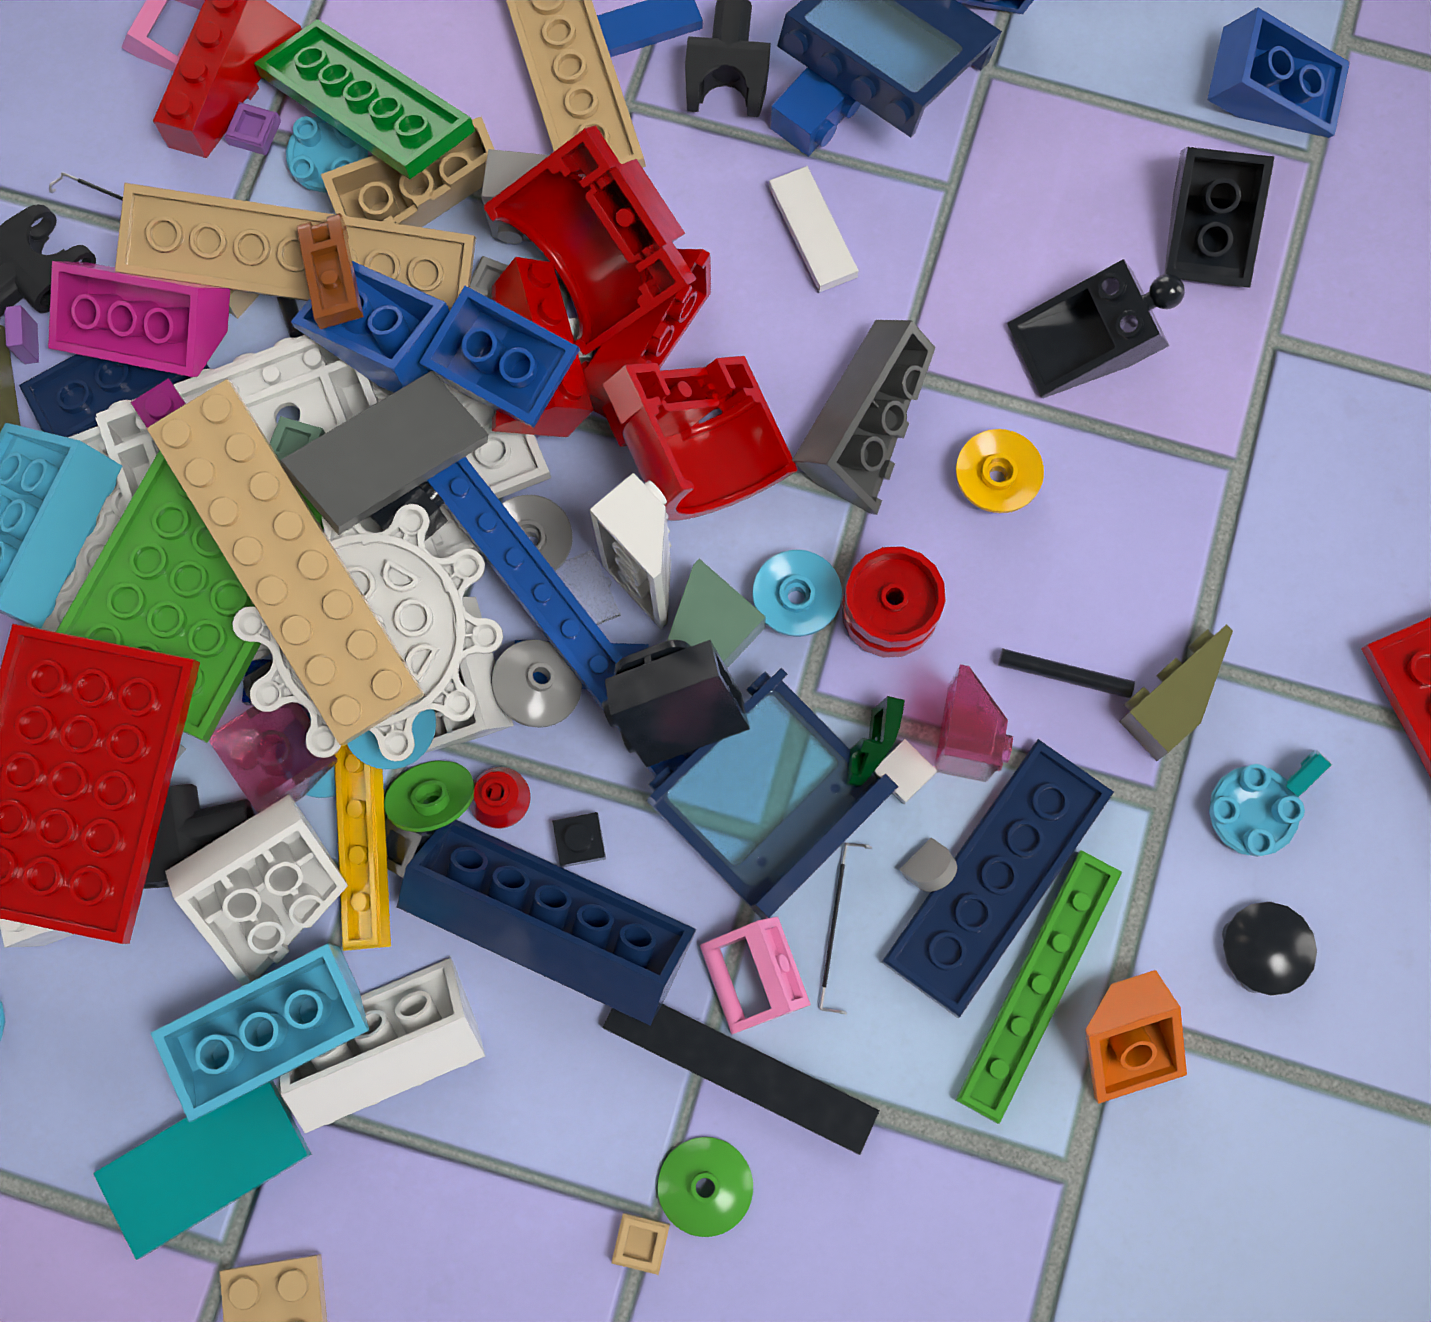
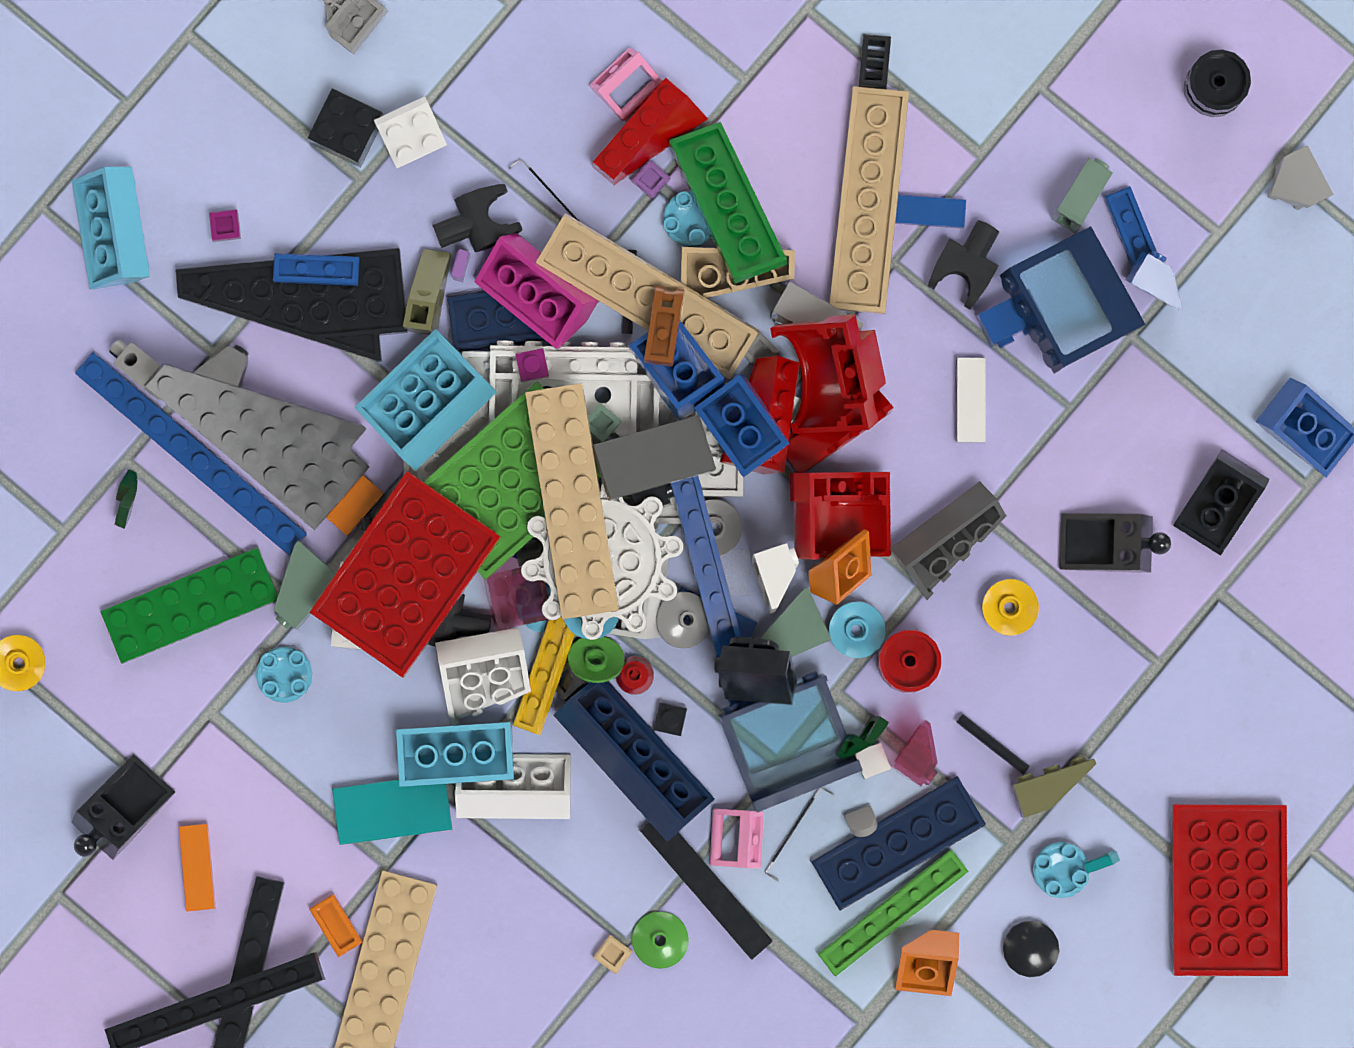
camera: 20 degrees right, 10 degrees up
none -> orange slope [808,529,872,605]

